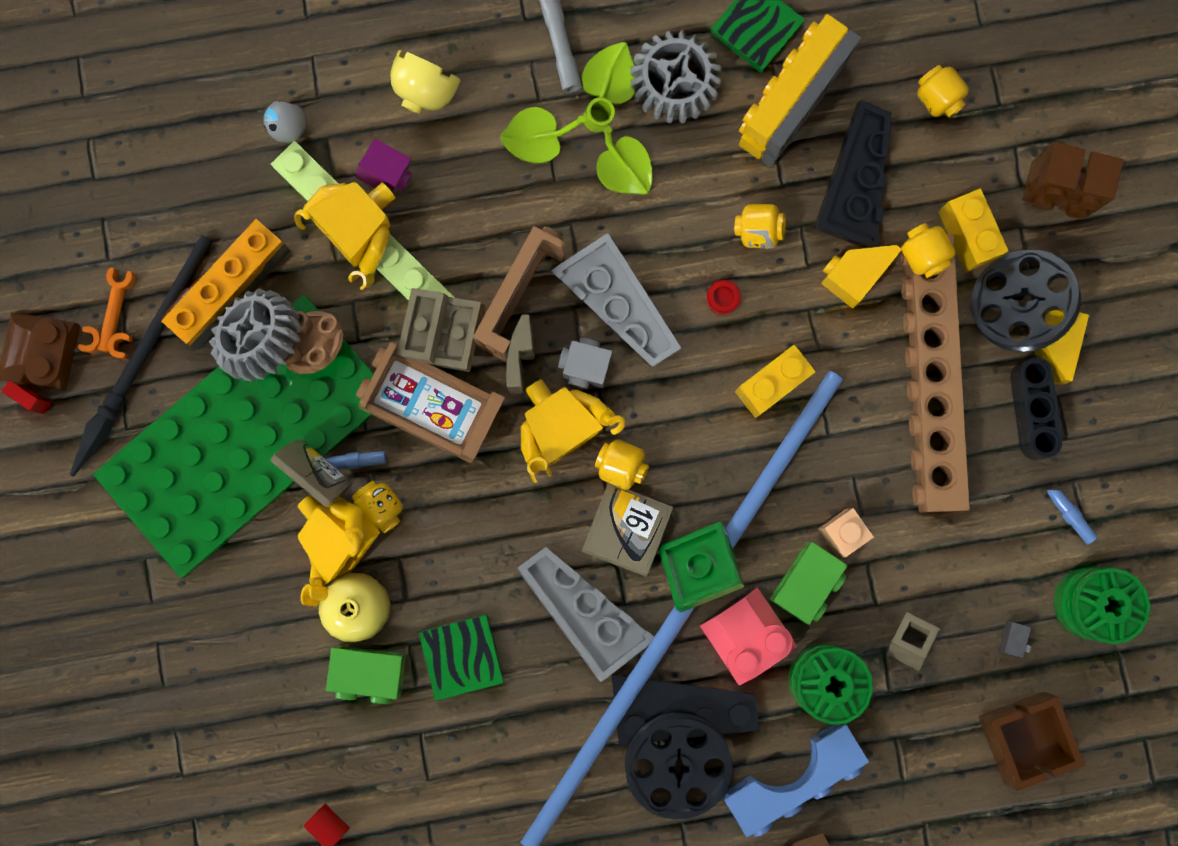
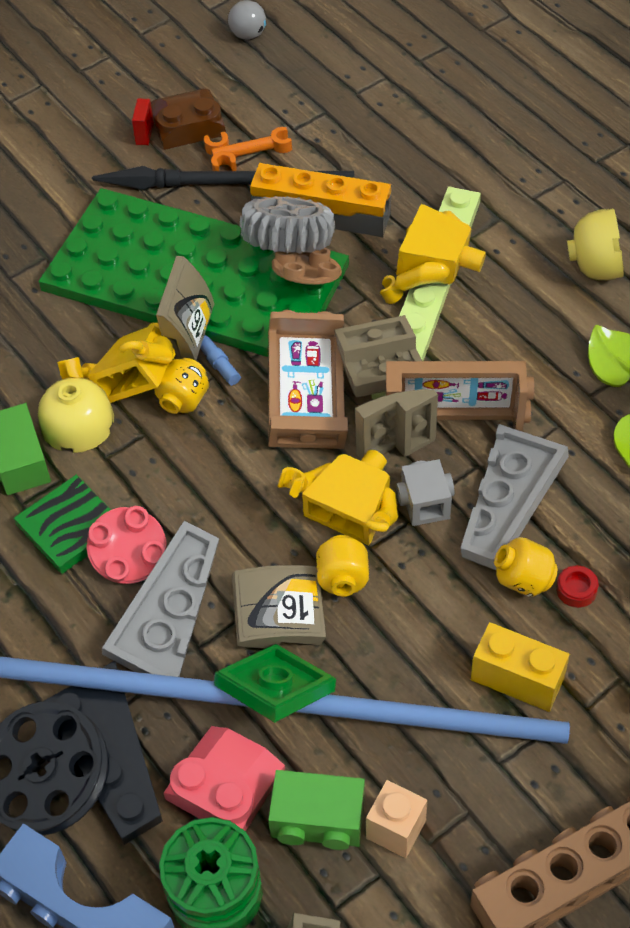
camera: 65 degrees right, 30 degrees down
light grey piece [263,101,307,143] -> none
magenta brick [356,138,412,195] -> none
none -> coral dish [87,506,167,584]
none -> yellow head [494,537,558,597]

